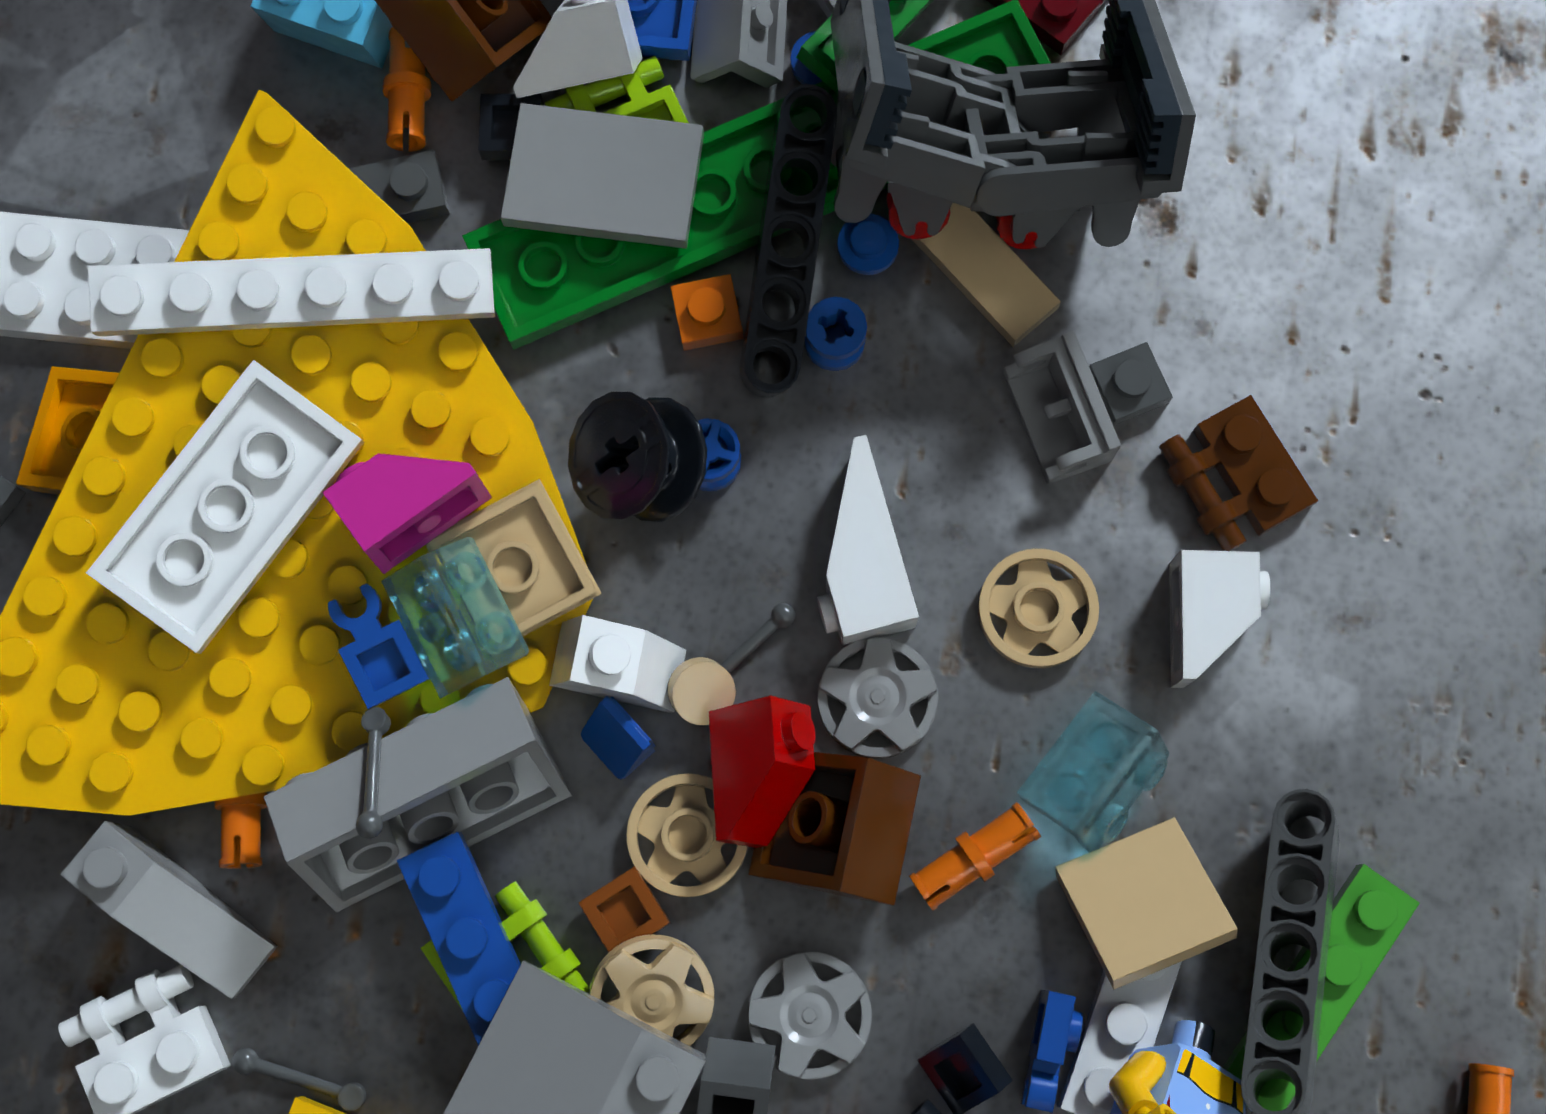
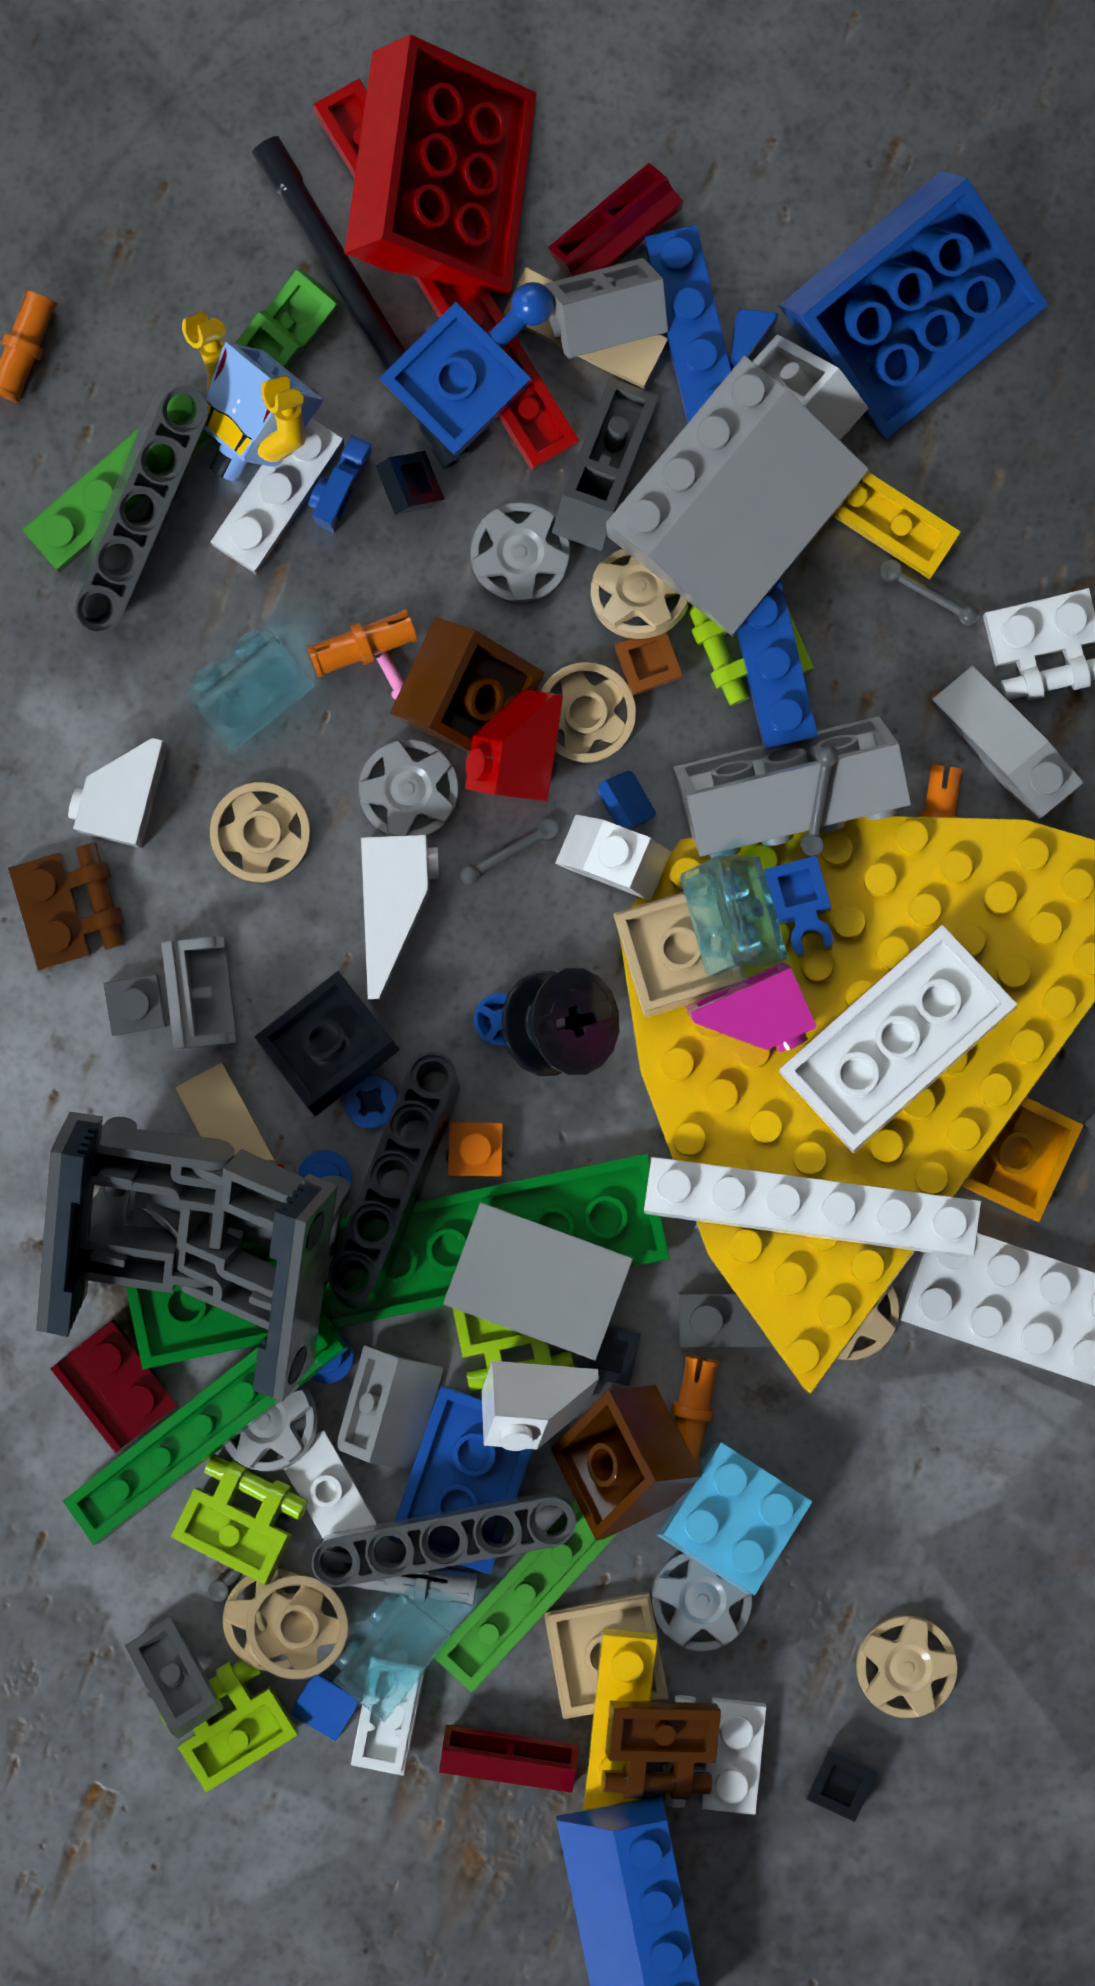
camera: 175 degrees left, 10 degrees up
tan tile [668,657,736,725] -> none
tan tile [1055,817,1238,990] -> none
none -> black plate [254,971,400,1117]
none -> bright pink piece [376,651,404,700]

